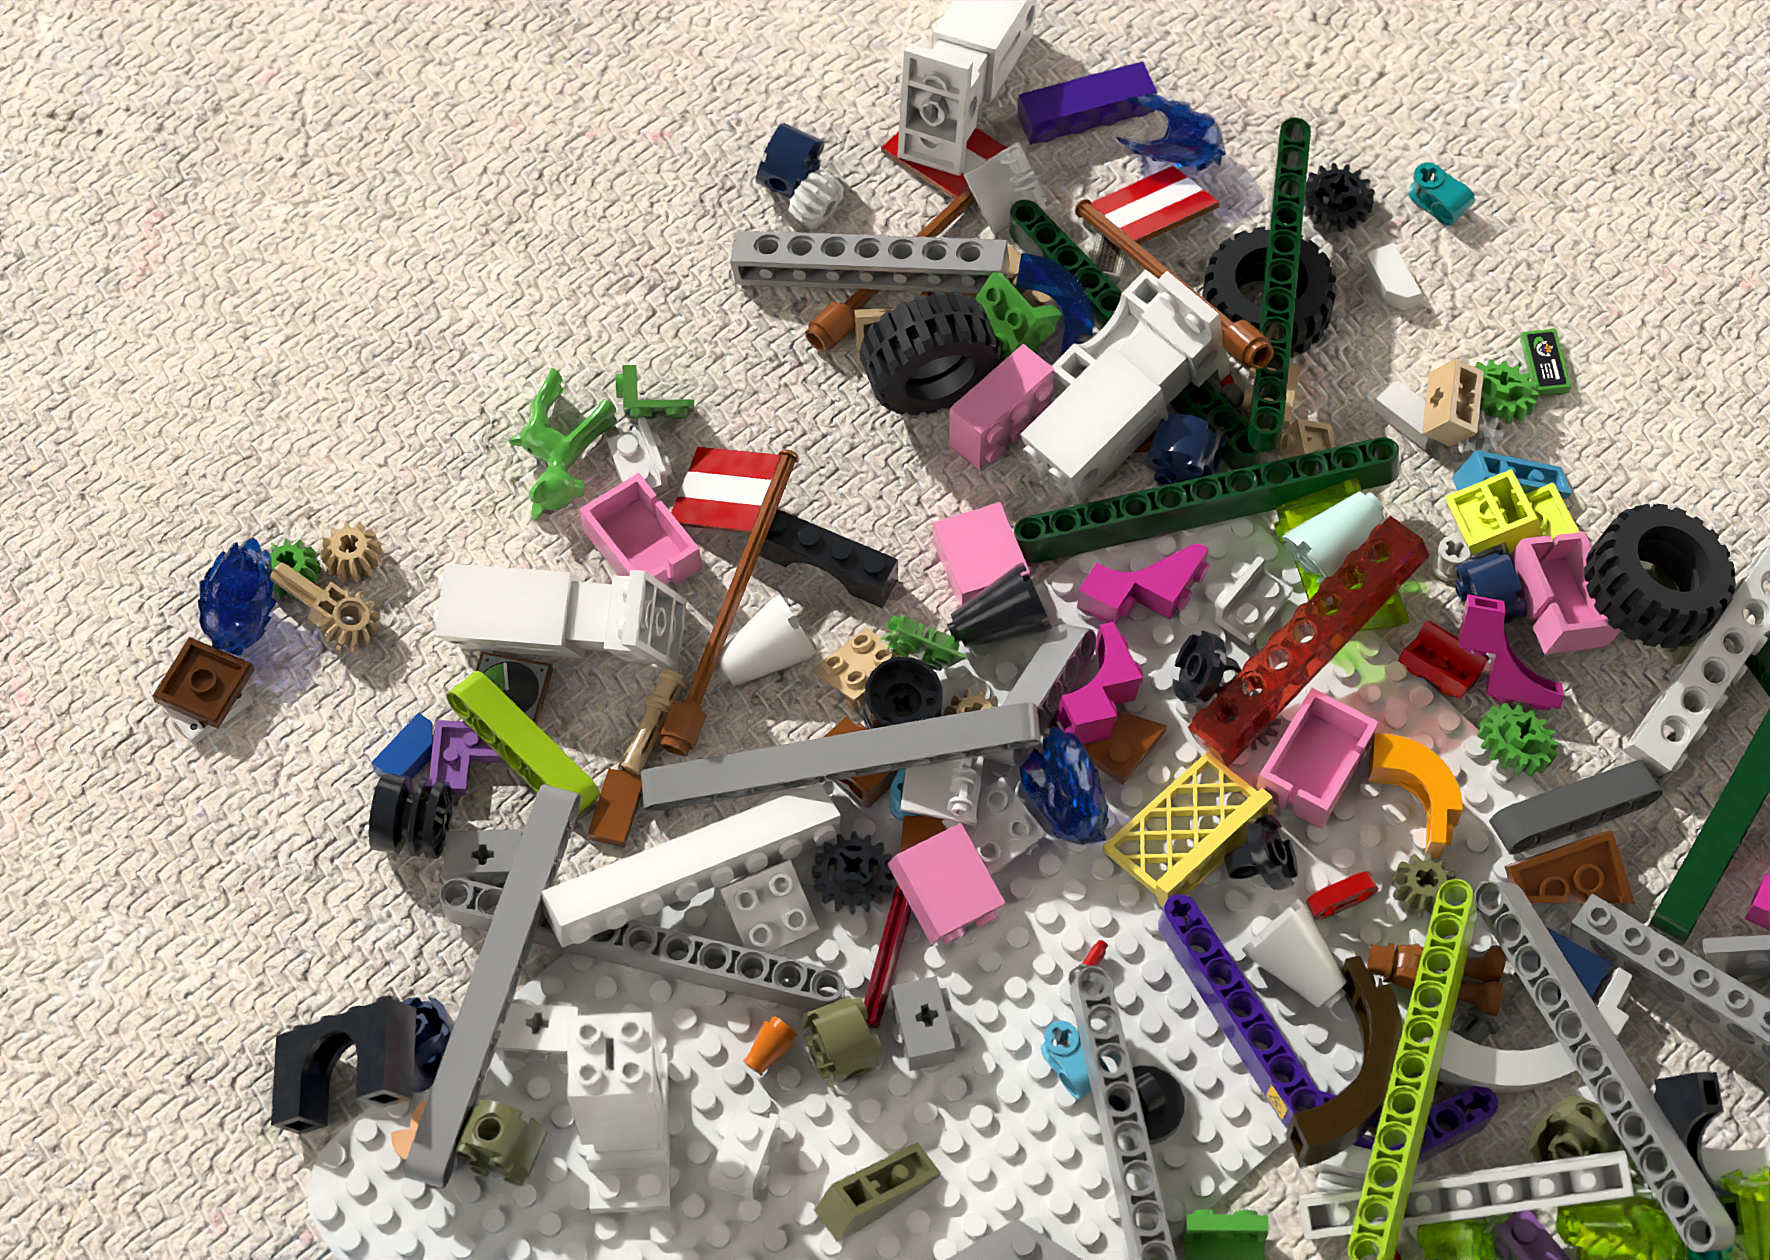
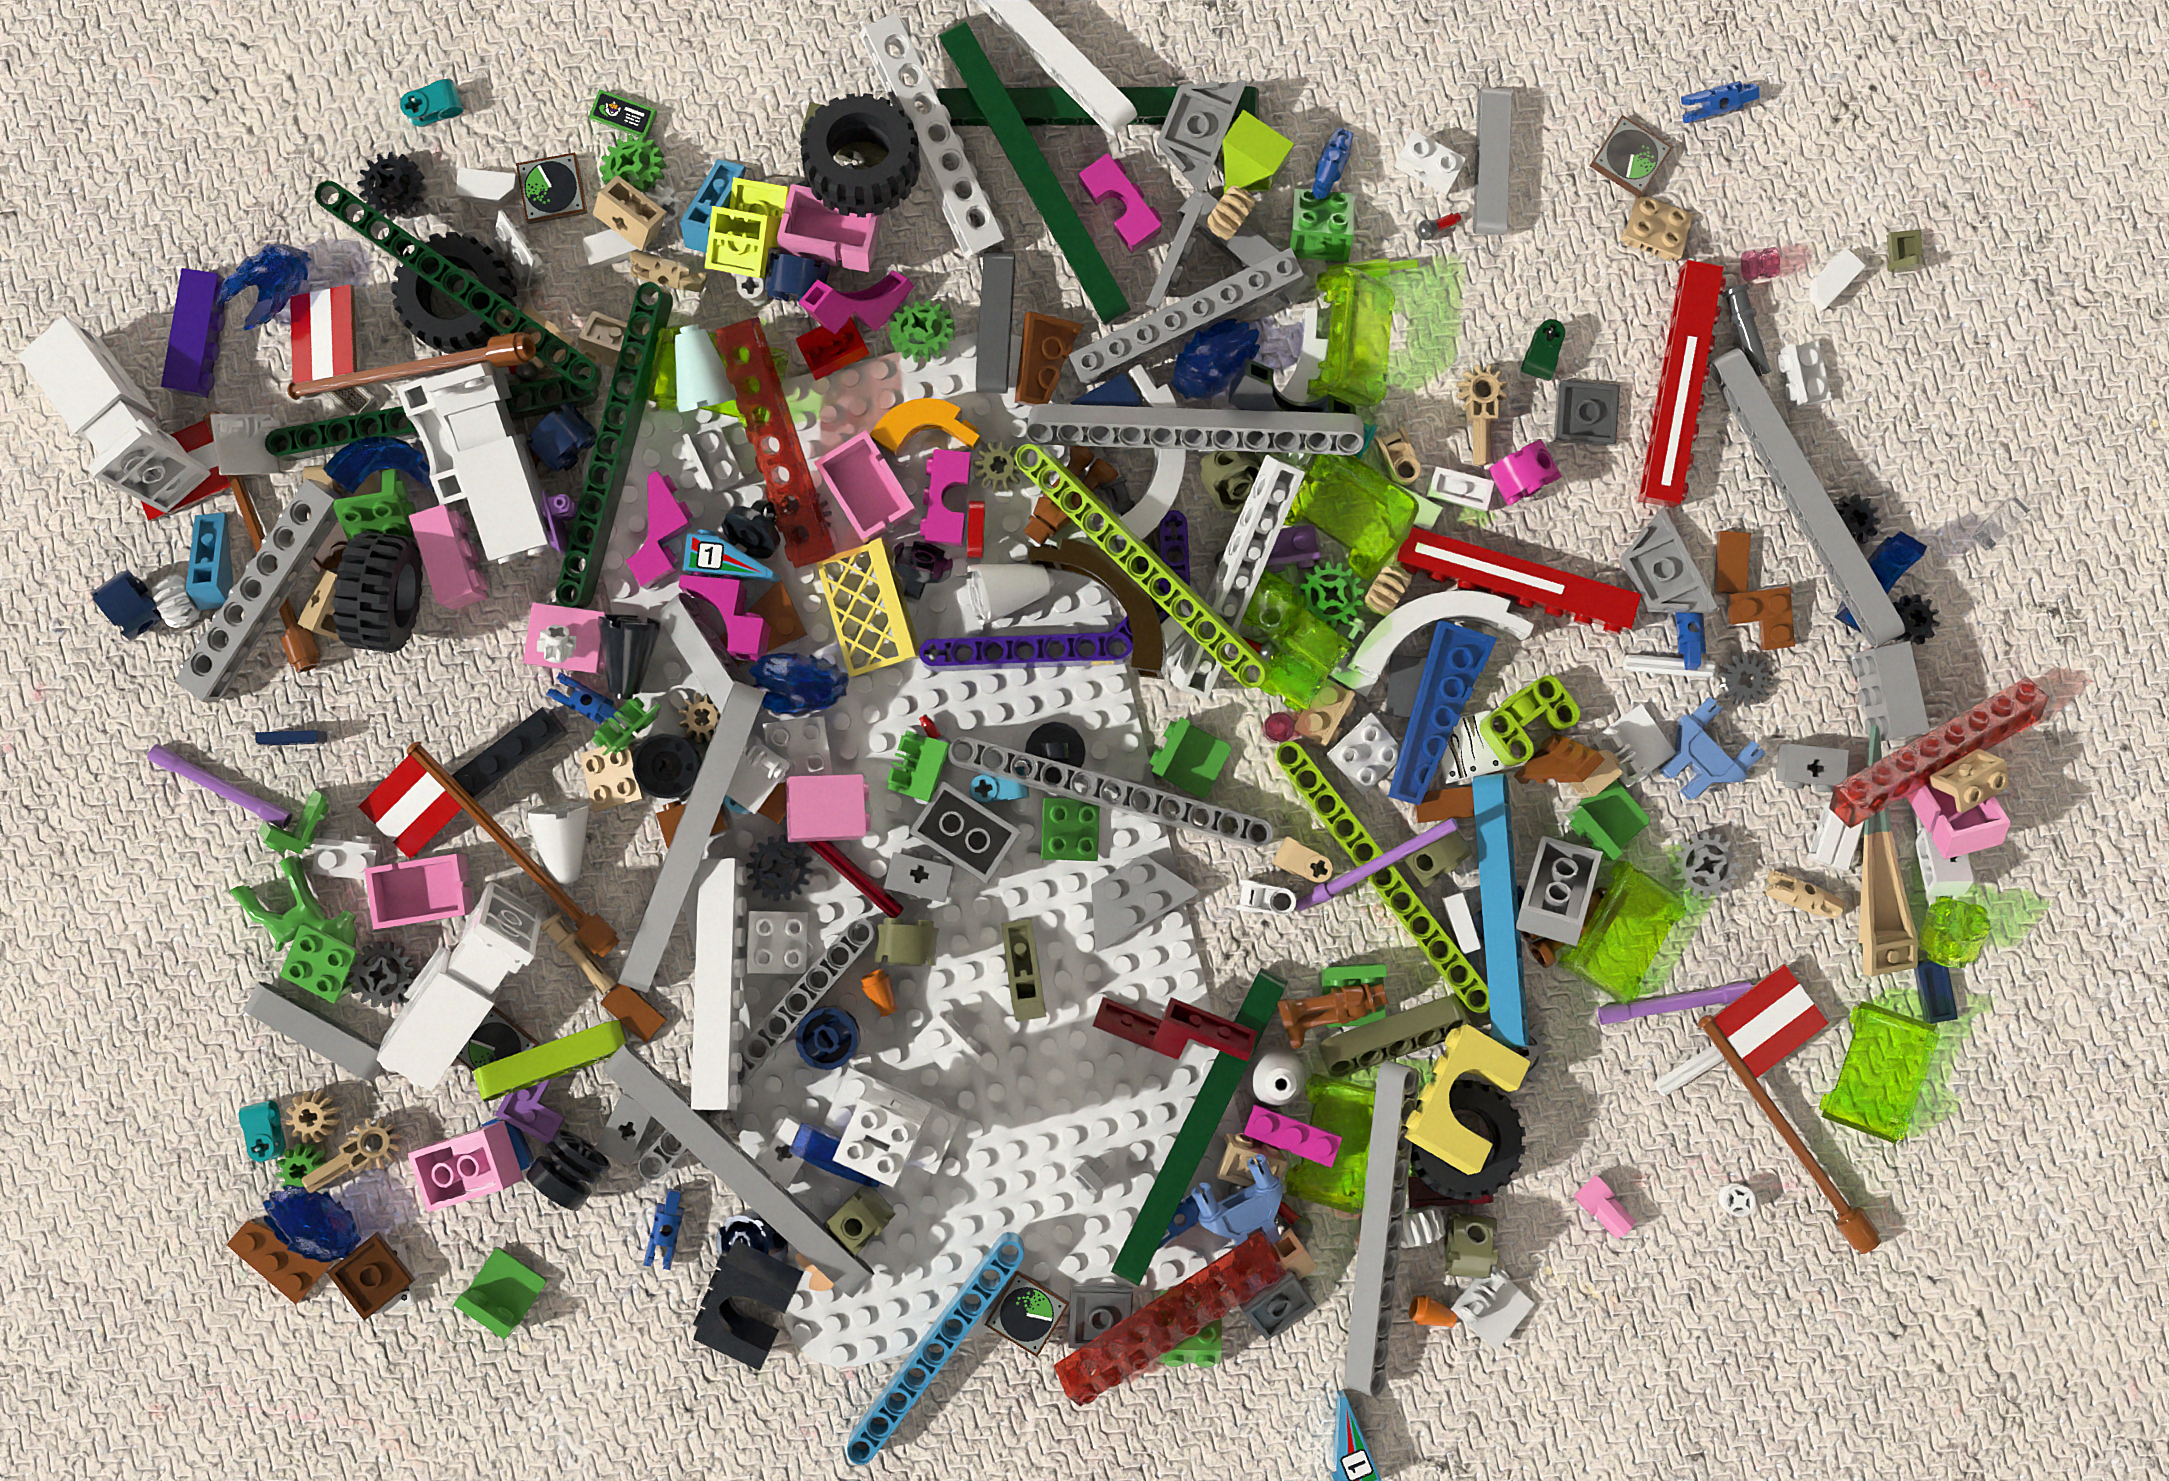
camera: 65 degrees left, 25 degrees up
none -> medium lavender piece [147,744,293,829]
none -> dark azure slope [186,512,233,610]
none -> dark orange wing [226,1219,340,1305]
none -> teal piece [239,1099,286,1162]
none -> light grey beam [243,981,382,1081]
none -> dark blue tile [255,730,327,746]
none -> bright green bracket [279,923,358,1004]
none -> dark grey gear [347,941,418,1008]
none -> bright pink brick [407,1120,524,1212]
none -> bright green bracket [453,1247,547,1340]
none -> white hinge [493,209,546,288]
none -> tile [516,152,588,224]
none -> white gear [537,625,576,663]
none -> medium lavender hinge [539,491,579,555]
none -> blue hinge [546,672,621,725]
none -> tan hinge [630,250,707,293]
none -> blue hinge [643,1188,685,1270]
none -> slope [683,529,781,582]
none -> clear blue arch [789,1122,885,1188]
none -> dark blue brick [796,1005,861,1070]
none -> bright green hinge [886,730,950,803]
none -> light grey brick [909,781,1022,883]
none -> dark pink arch [920,449,972,547]
none -> bright green hinge [1041,798,1100,861]
none -> clear blue head [1171,318,1260,400]

